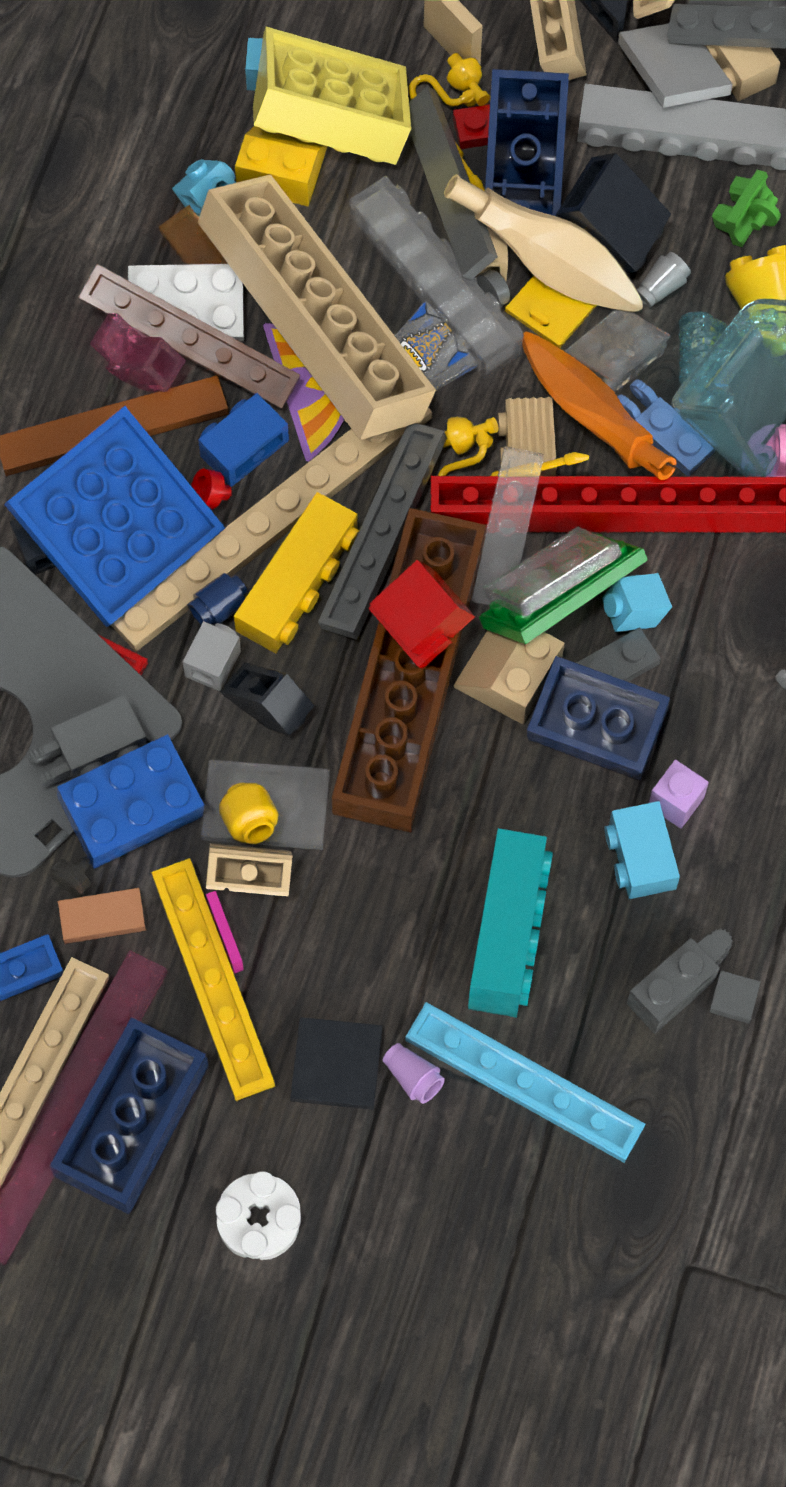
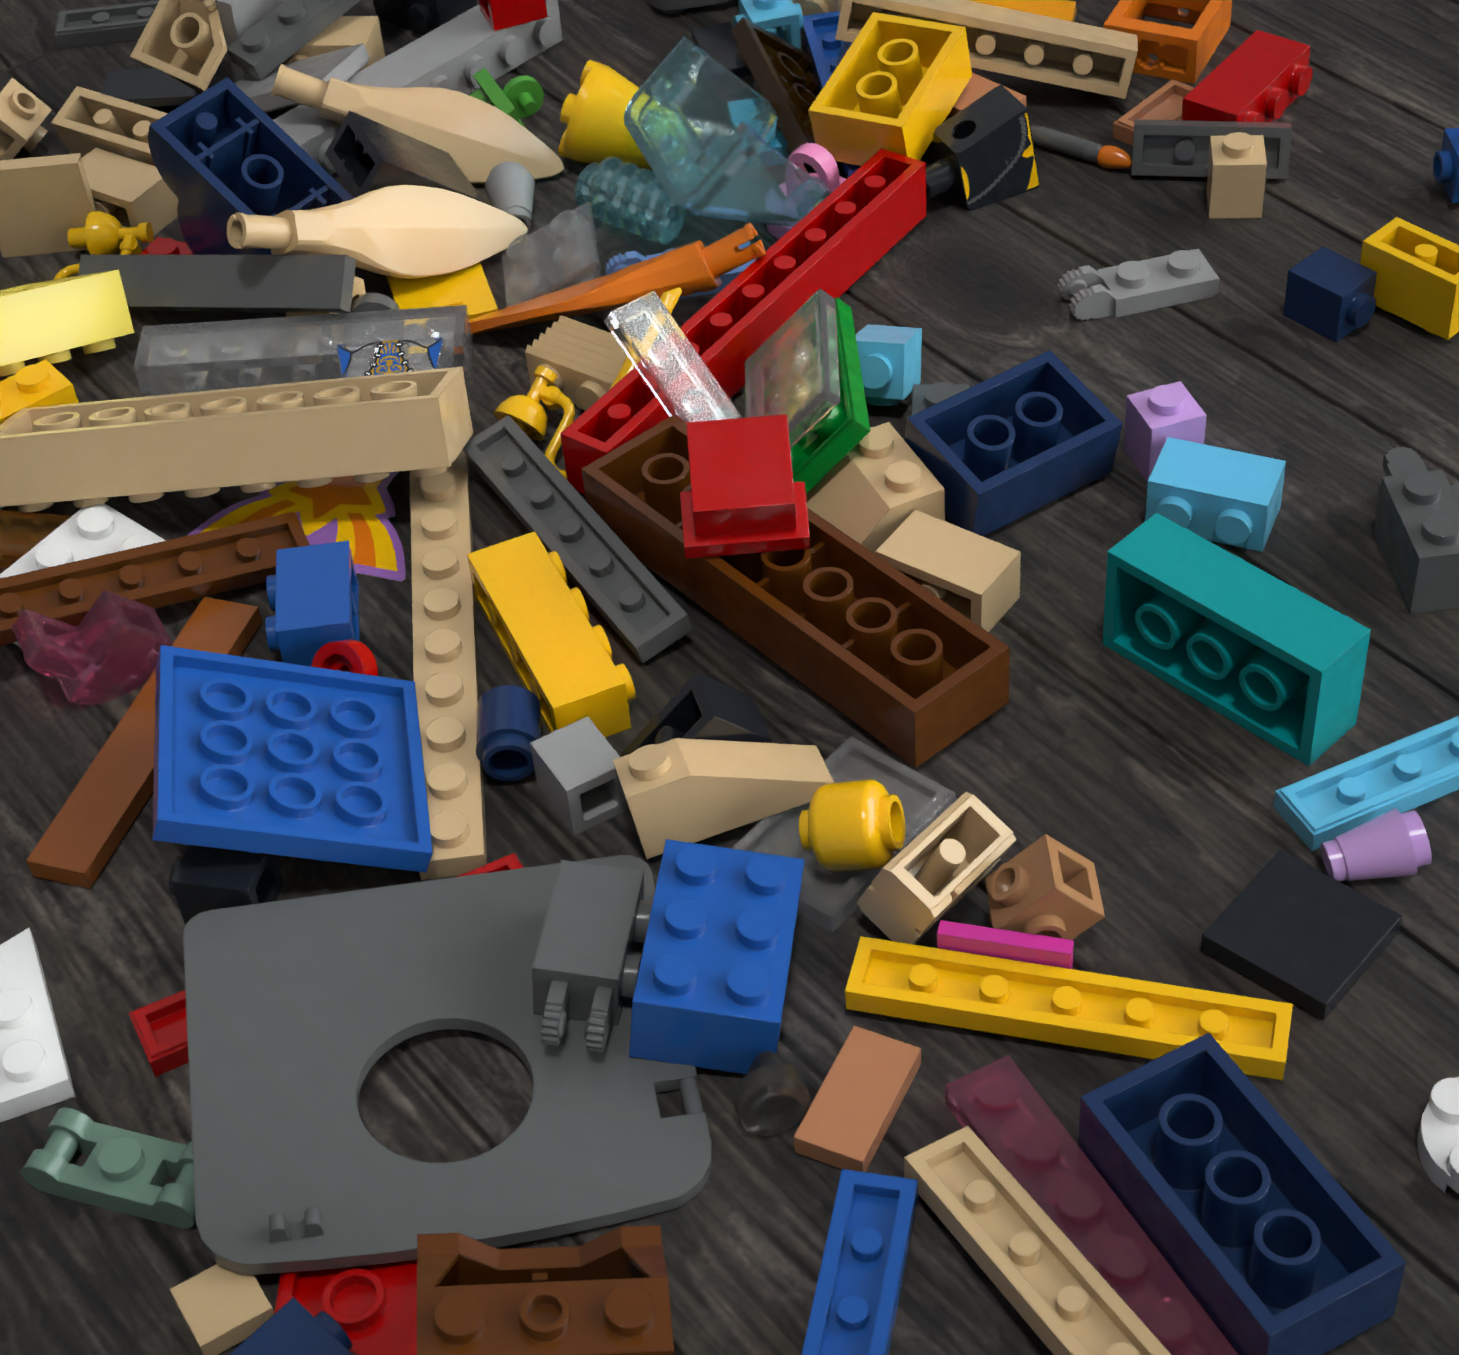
camera: 50 degrees left, 25 degrees down
none -> tan brick [82,148,179,245]
none -> tan animal [271,64,564,184]
none -> tan slope [613,738,834,859]
none -> tan brick [875,510,1021,632]
none -> medium nougat brick [985,834,1105,940]

